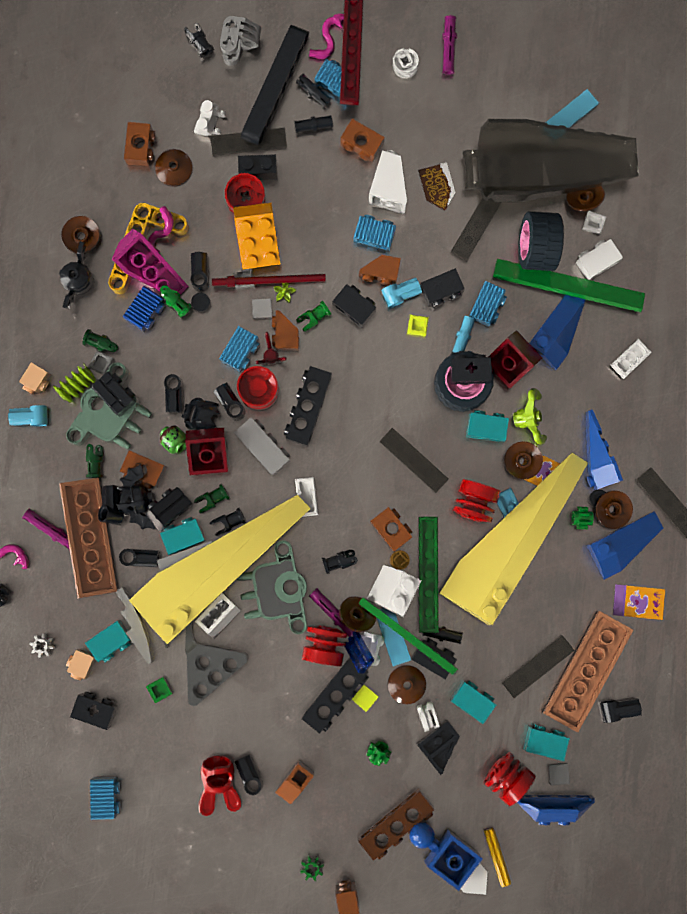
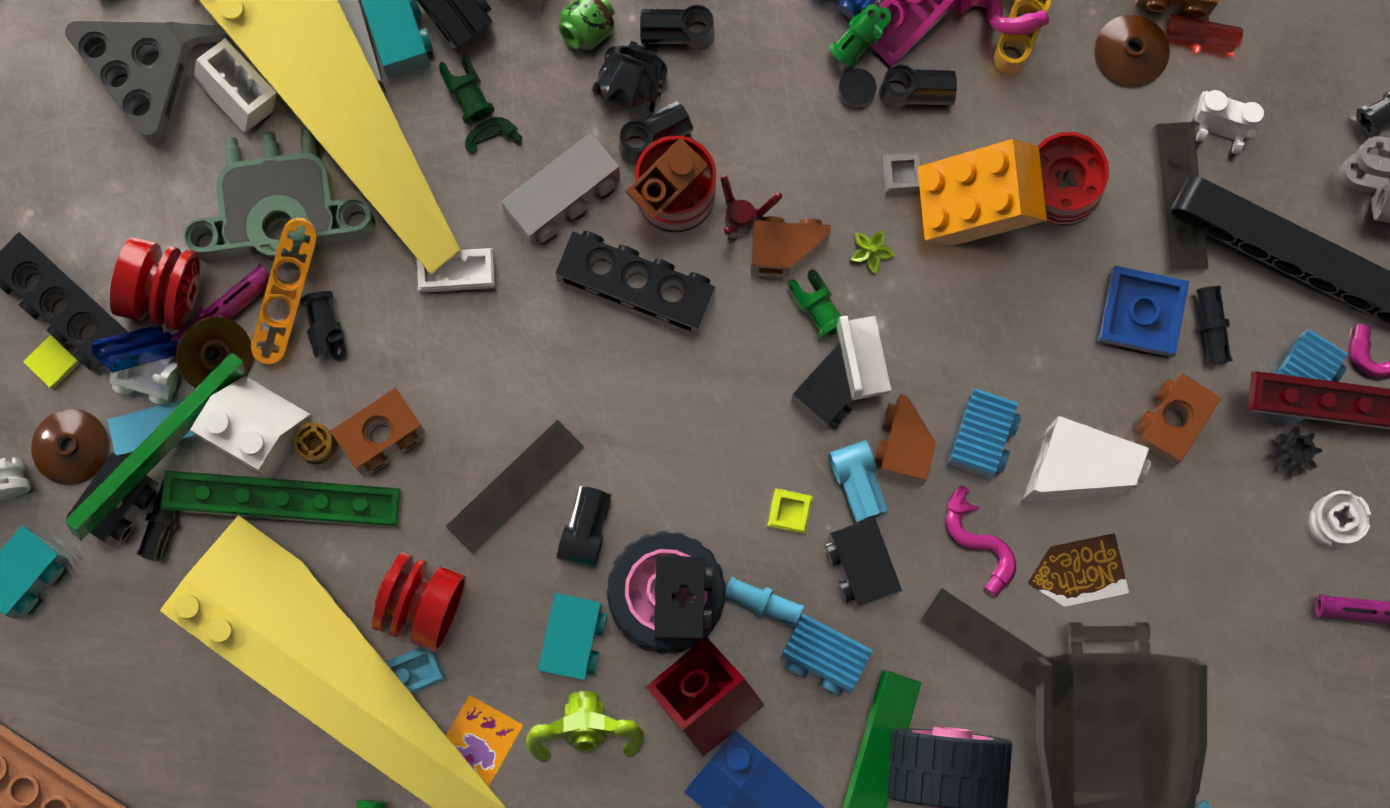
camera: 90 degrees right, 5 degrees down
dark red brick [185,427,228,475] -> none
black piece [209,508,246,536] -> none
dark red bar [212,274,326,287] -> none
dark azure brick [219,326,260,372] -> none
black brick [238,154,278,180] -> none
light grey tile [252,299,272,319] -> none
black pin [296,73,332,107] -> none
clear smoke tile [501,635,575,698] -> none
reddish brown dish [504,441,543,479] -> none
none -> light orange beam [251,217,317,364]
none -> dark green piece [465,117,522,153]
none -> black piece [557,486,612,569]
none -> dark orange slope [625,137,708,220]
none -> white panel [836,316,891,400]
none -> dark pink animal [947,485,1017,598]
none -> blue plate [1098,265,1189,357]
none -> clear red axle [1166,13,1243,48]
none -> black gear [1270,427,1322,477]

